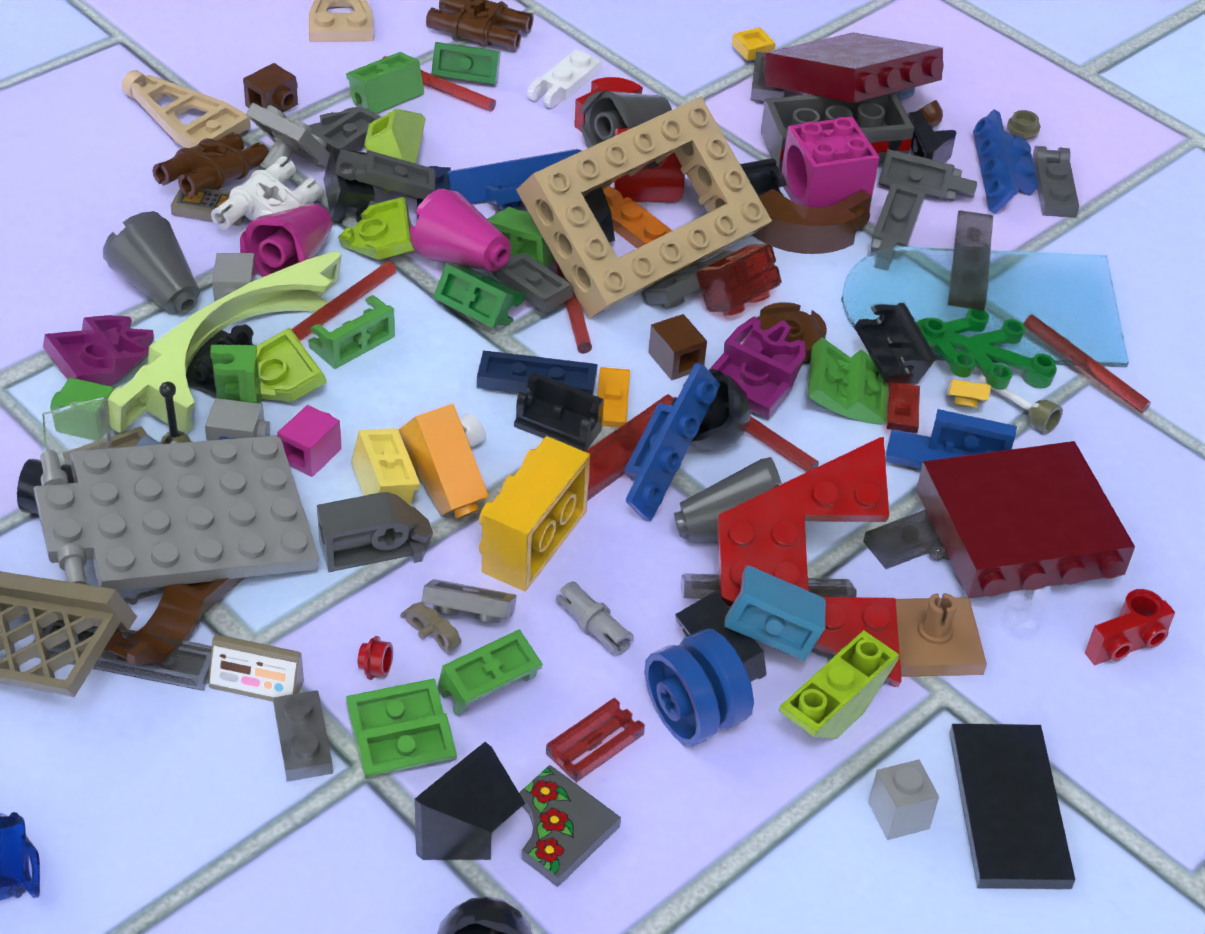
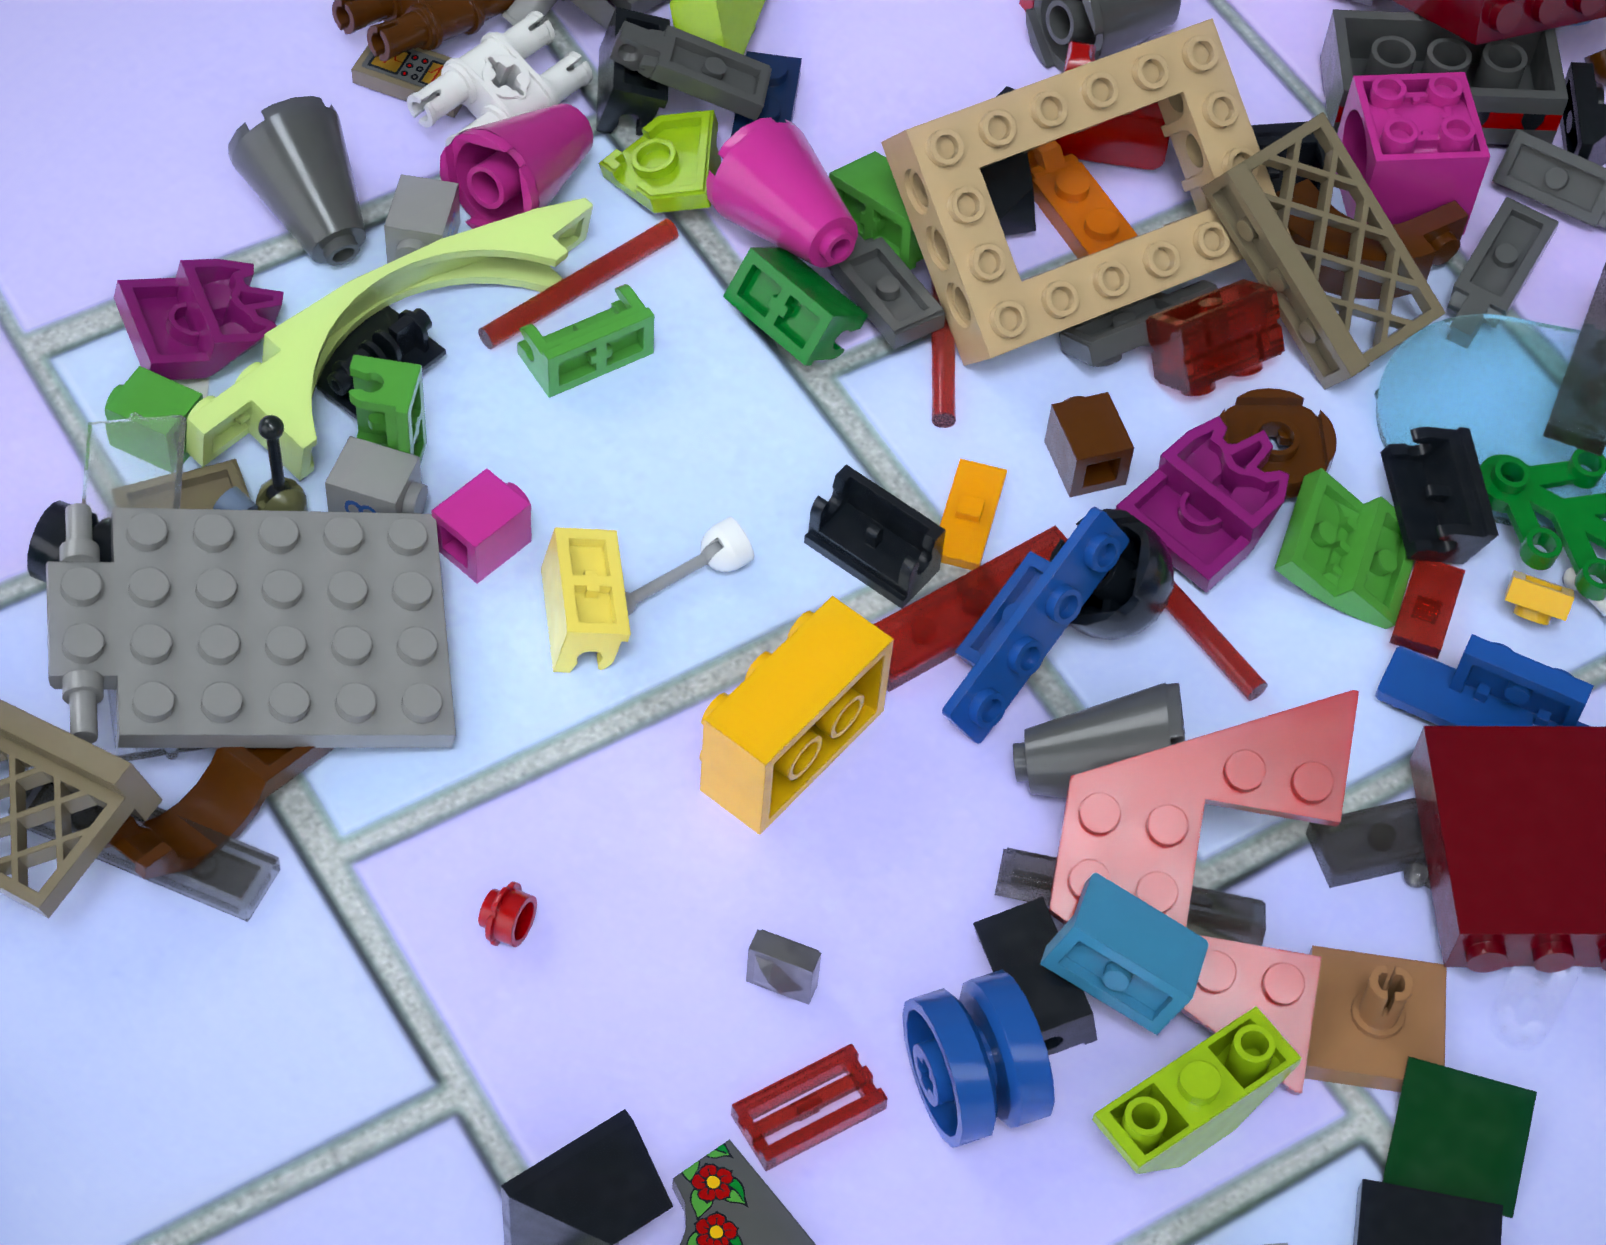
camera: 10 degrees right, 10 degrees up
slope [208,634,304,702] -> none
lime plate [257,327,327,402] -> none
flat silver plate [273,690,333,782] -> none
dark grey piece [317,492,433,573] -> none
bright green slope [345,678,457,778] -> none
light orange slope [398,403,489,519] -> none
dark tan piece [400,602,461,653] -> none
flat silver plate [421,579,517,623] -> none
bright green hinge [437,629,543,715] -> none
blue bracket [447,149,582,209] -> none
dark blue plate [477,350,598,395] -> none
light grey pin [556,581,634,656] -> none
none -> flat silver tile [746,929,822,1005]
none -> dark tan fence [1201,112,1446,390]
none -> dark green sticker [1382,1056,1537,1219]

